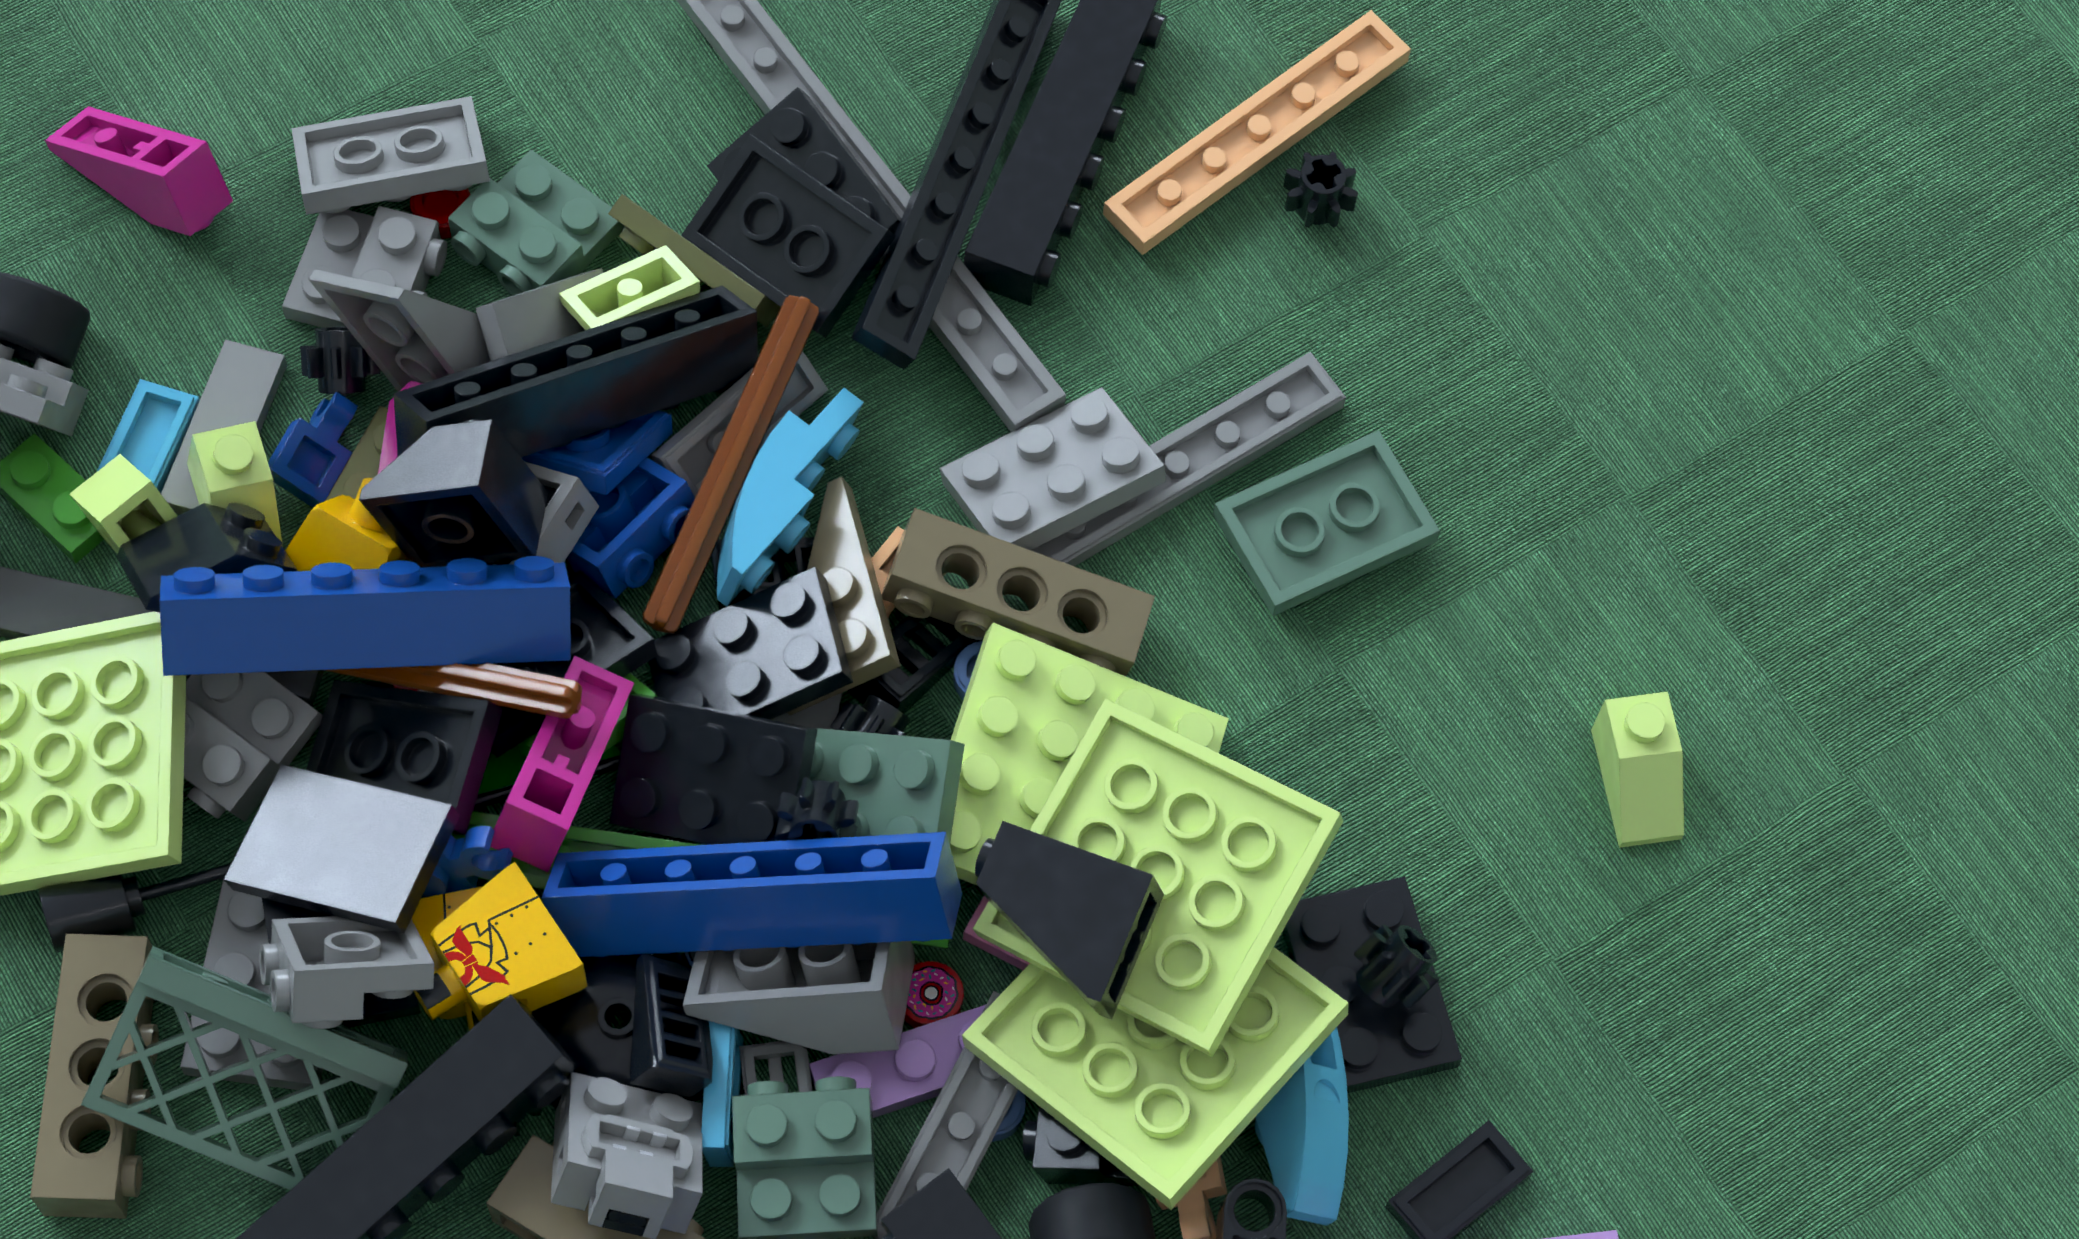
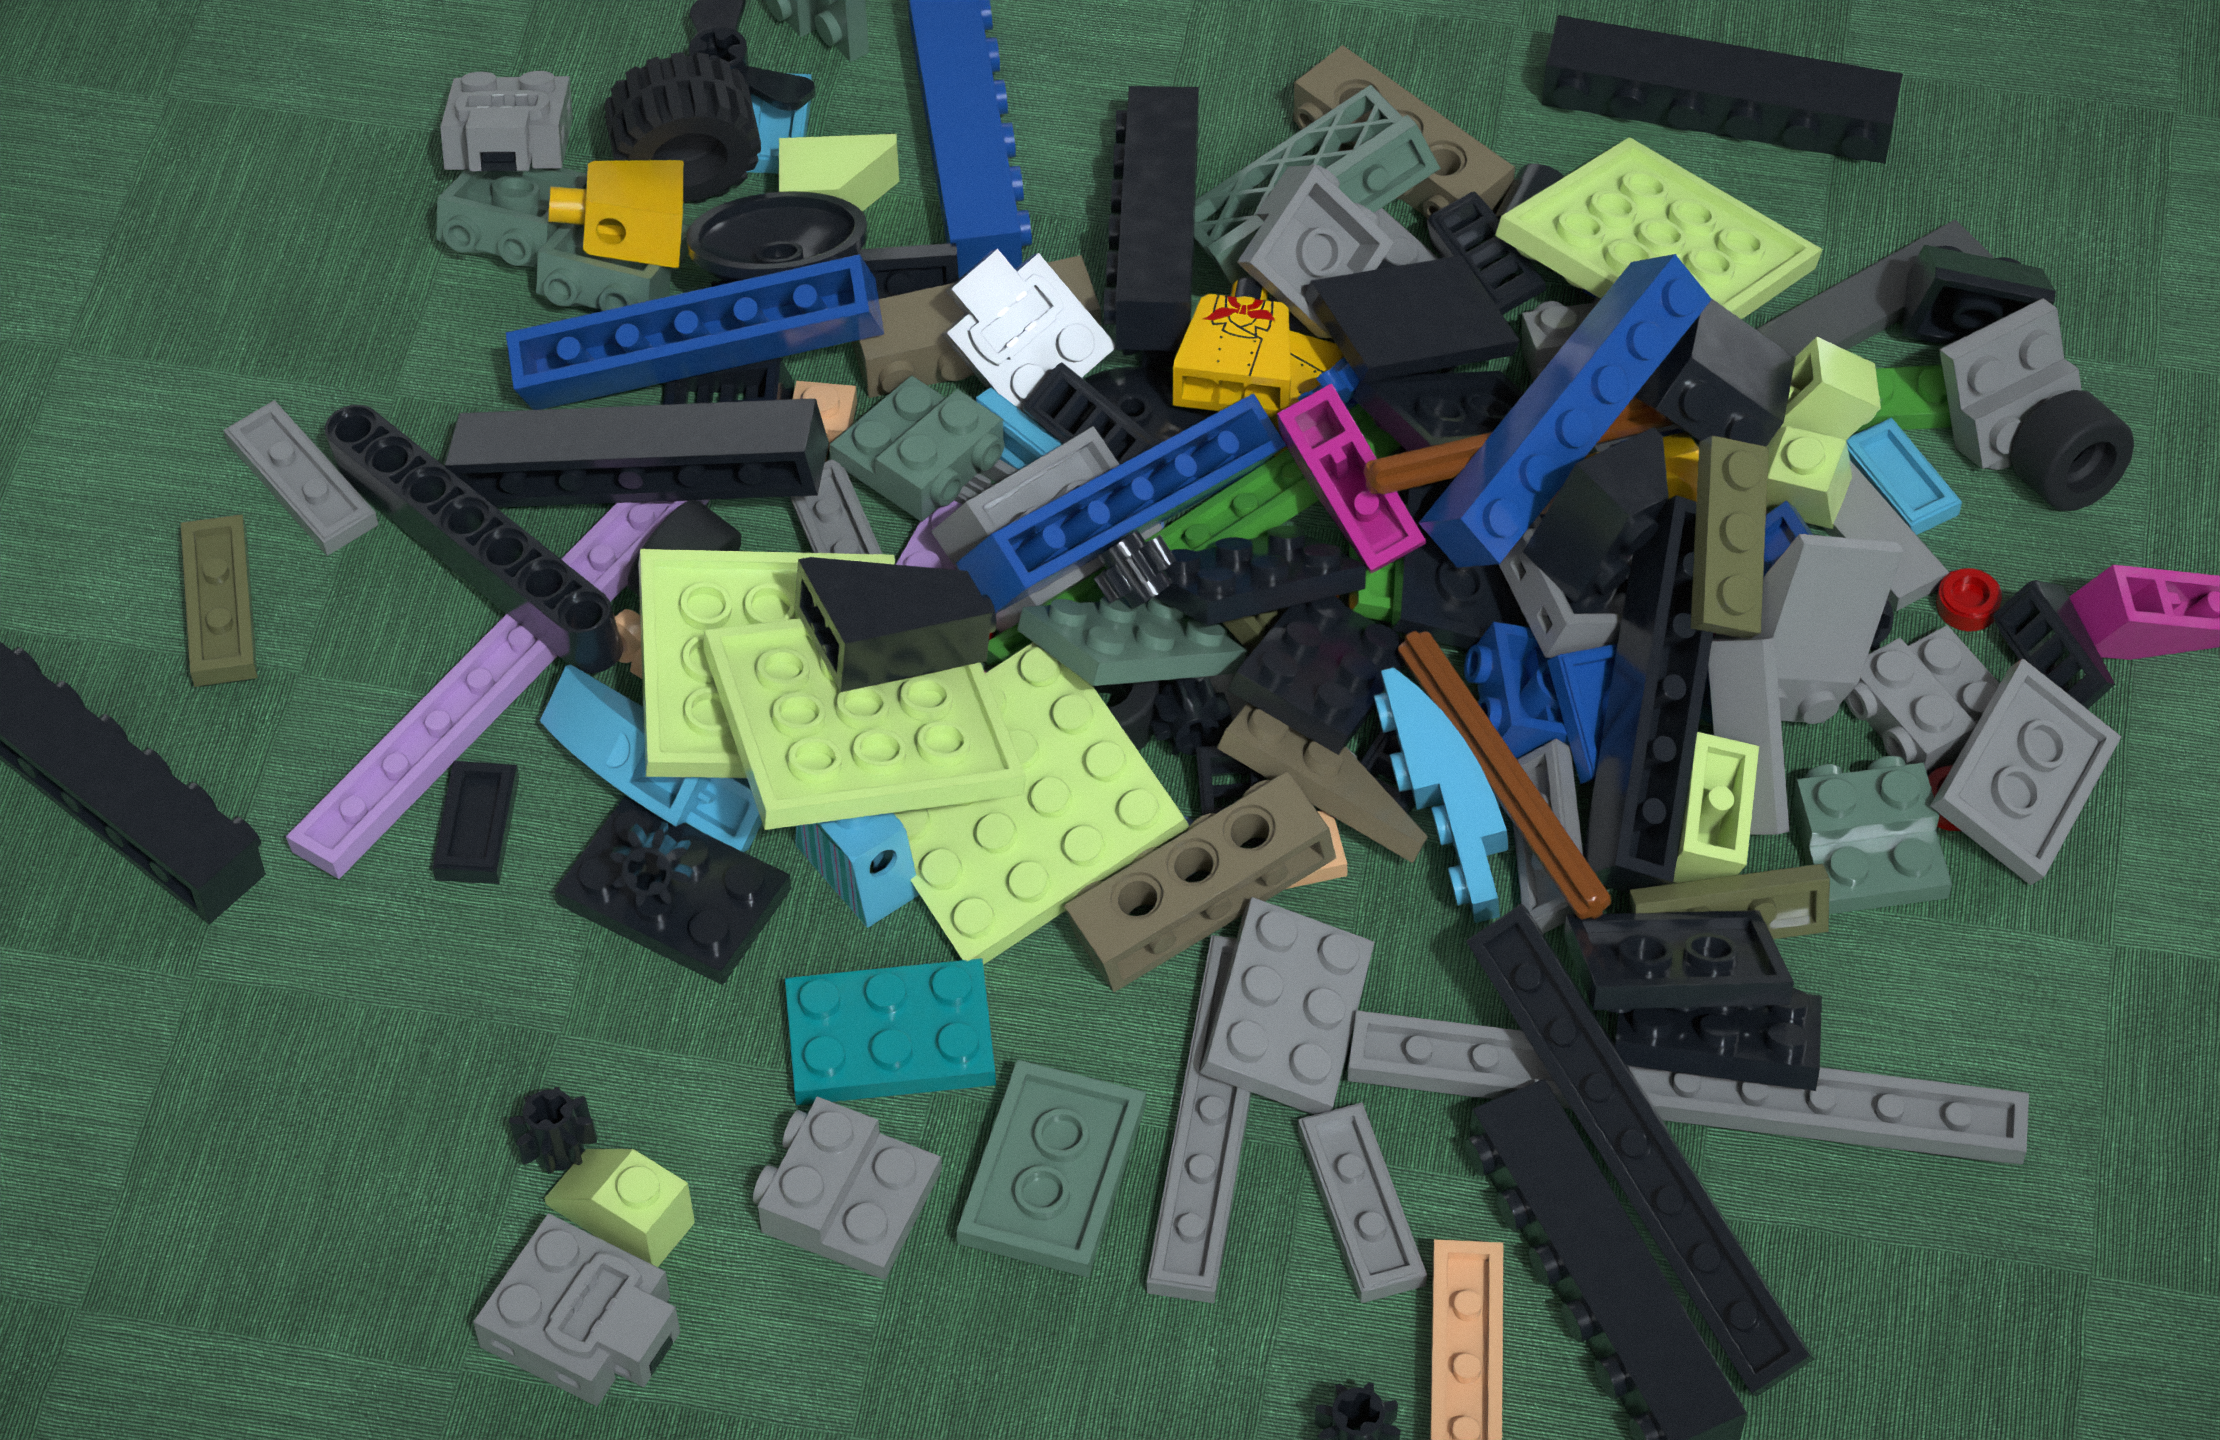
camera: 140 degrees right, 10 degrees down
none -> light grey piece [473,1213,680,1407]
none -> black gear [509,1087,598,1174]
none -> light grey plate [753,1097,942,1280]
none -> teal plate [785,958,996,1106]
none -> light grey tile [1298,1102,1427,1304]
none -> black slope [1427,192,1546,315]
none -> olive plate [1691,436,1769,638]
none -> red tile [1936,568,2002,632]
none -> black slope [1993,580,2115,709]

